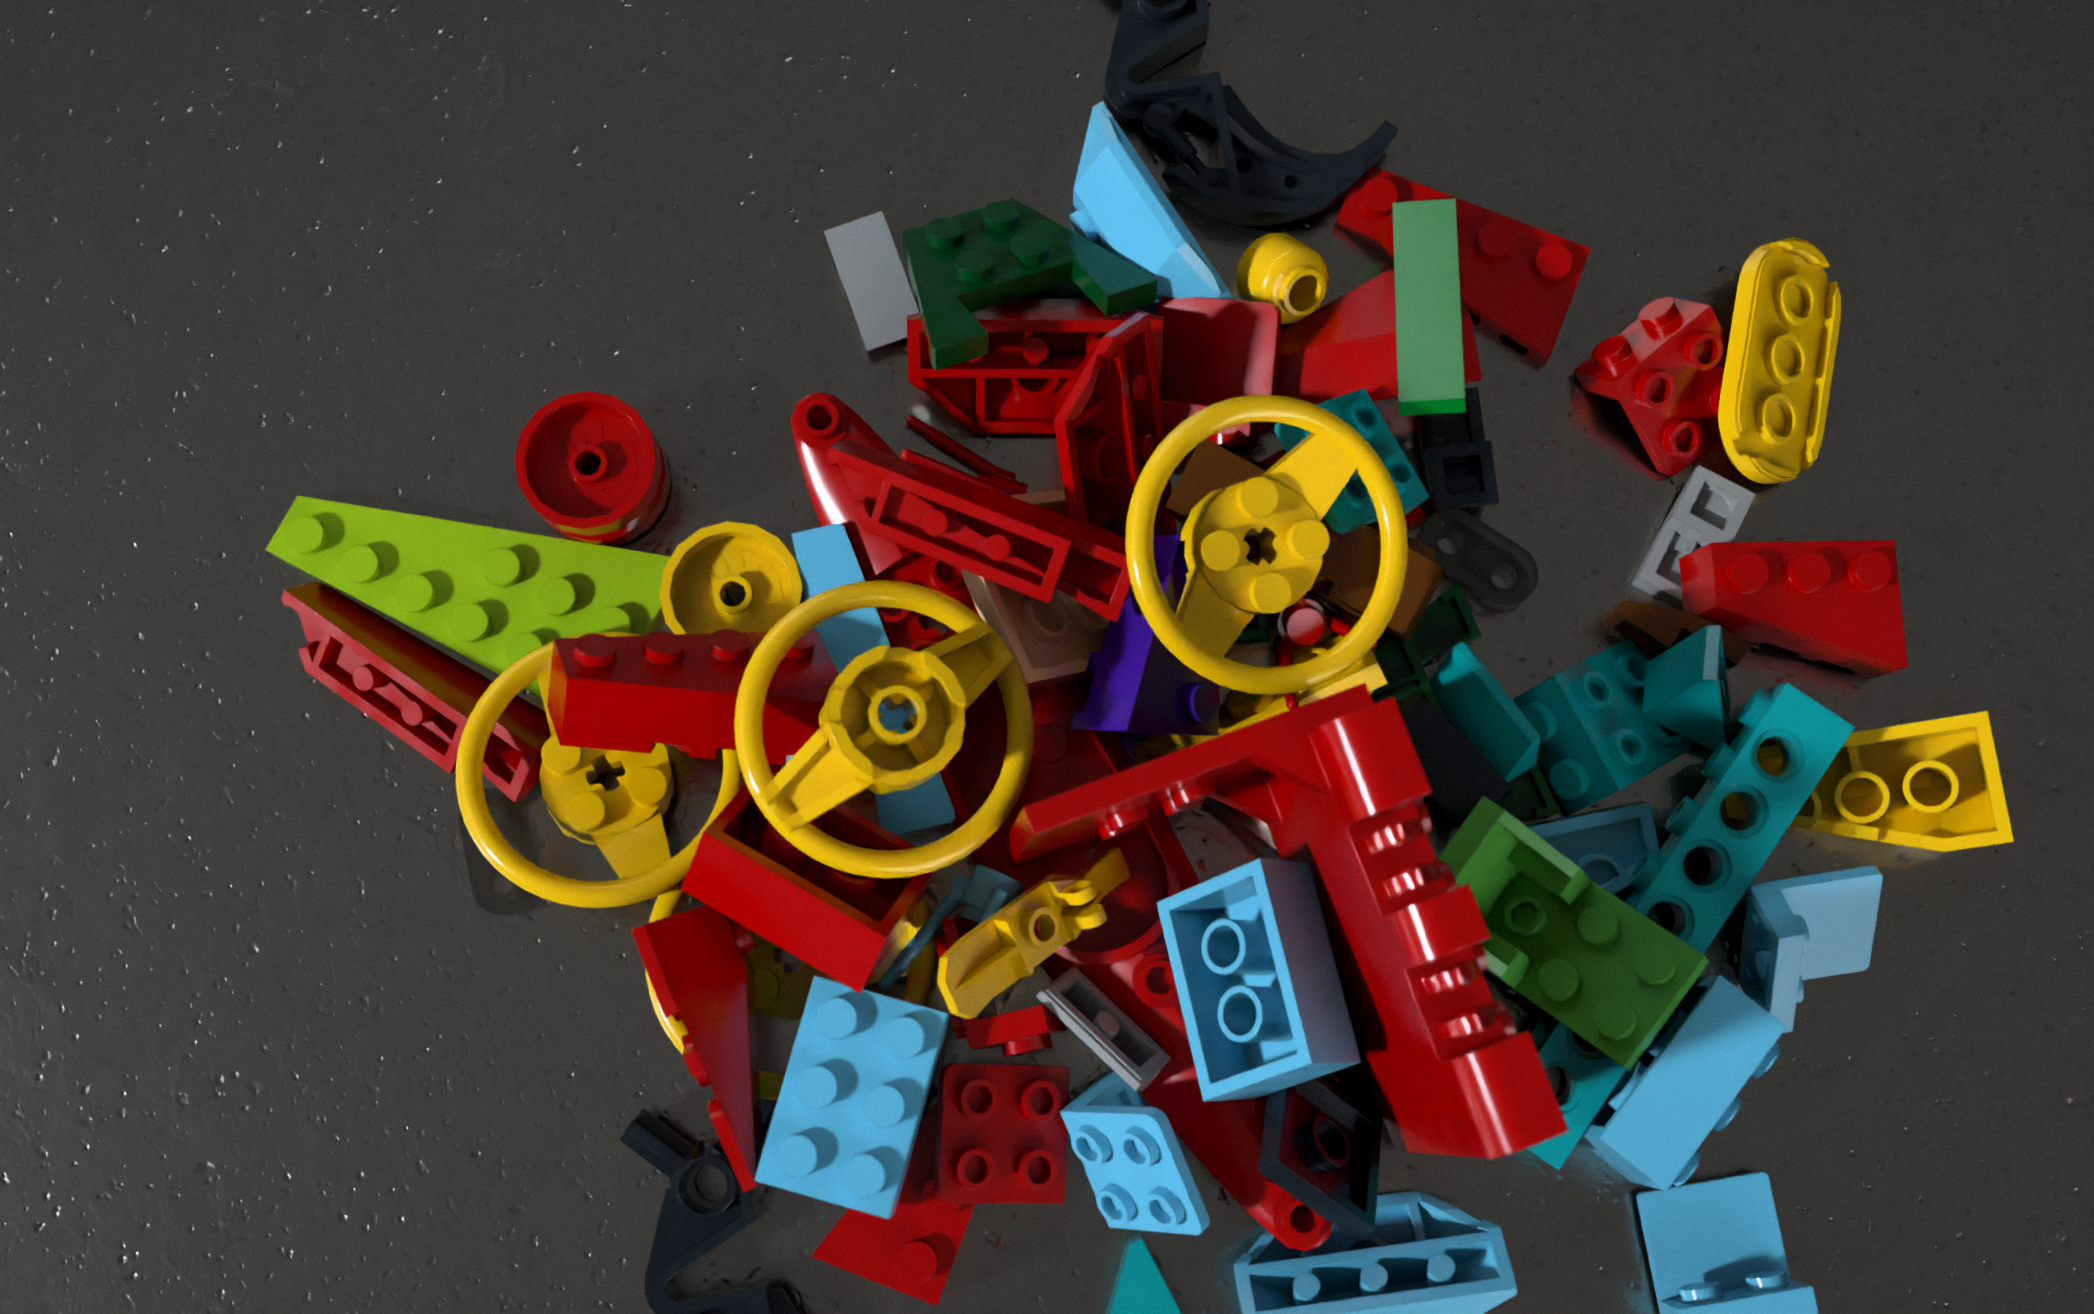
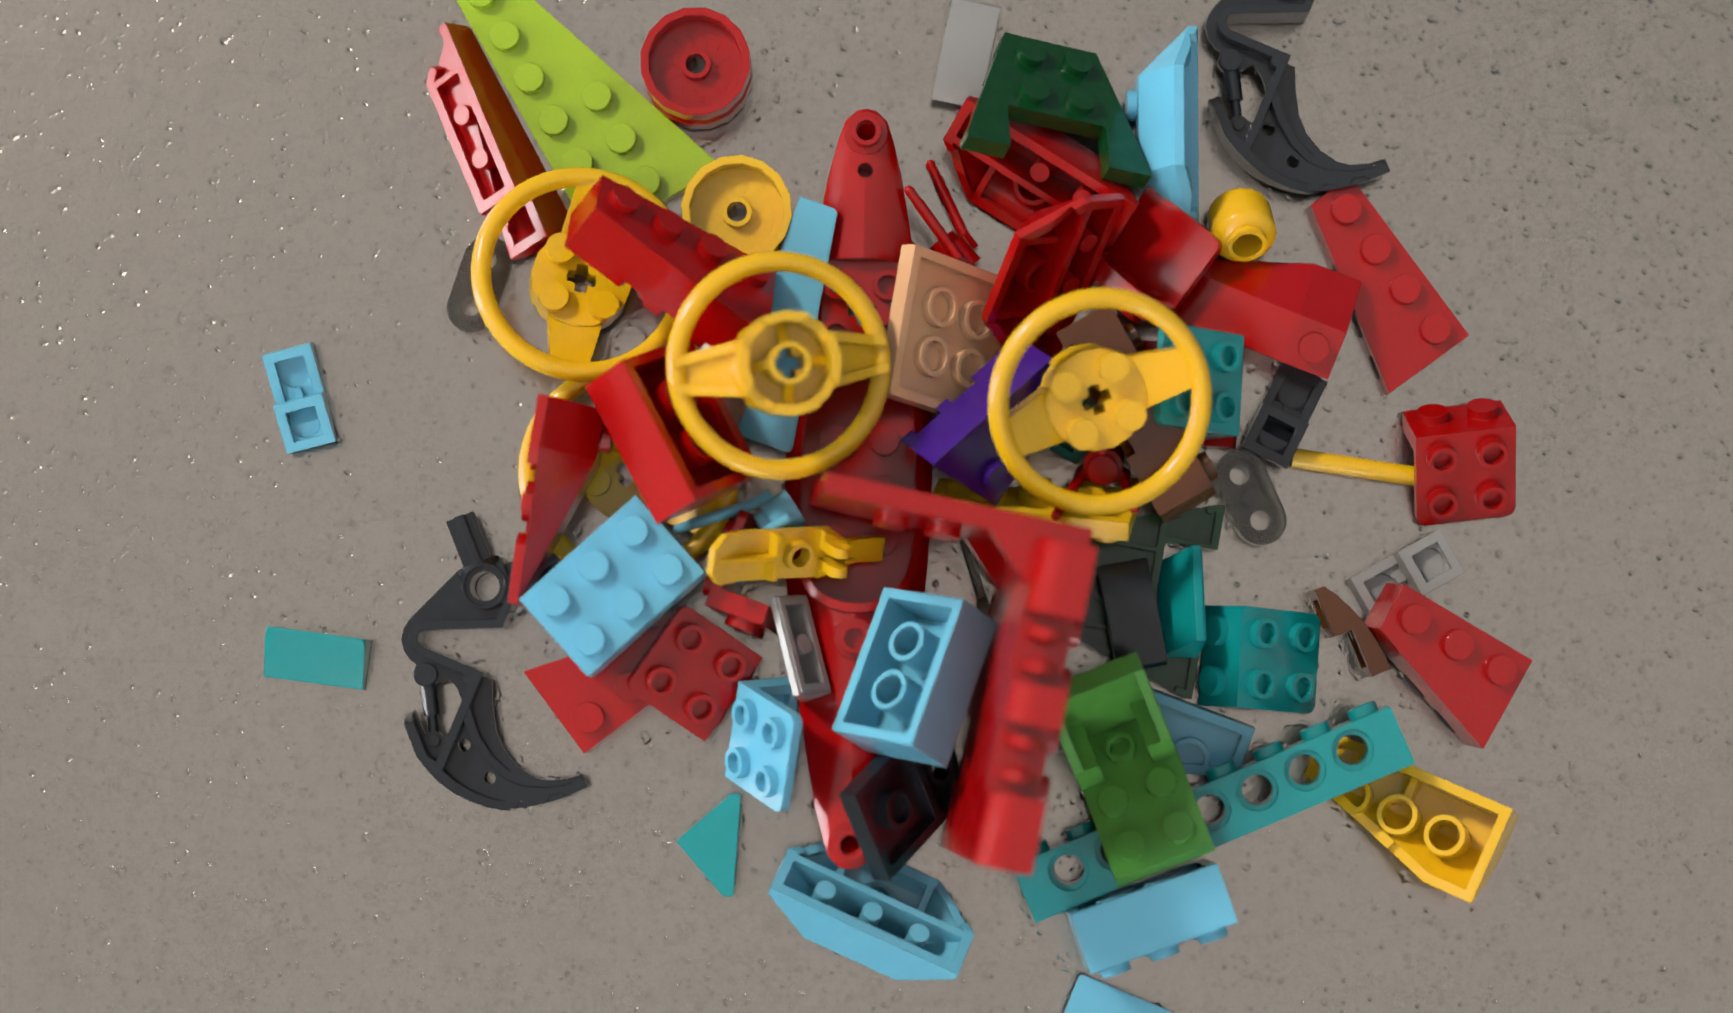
camera: 30 degrees right, 5 degrees up
red wedge [827,440,1133,622] -> none
green tile [1392,198,1465,416] -> none
teal slope [1642,625,1732,751] -> none
yellow tile [1718,237,1842,484] -> none
medium azure bracket [1738,865,1883,1033] -> none
none -> medium azure slope [262,341,337,454]
none -> yellow bar [1290,448,1414,486]

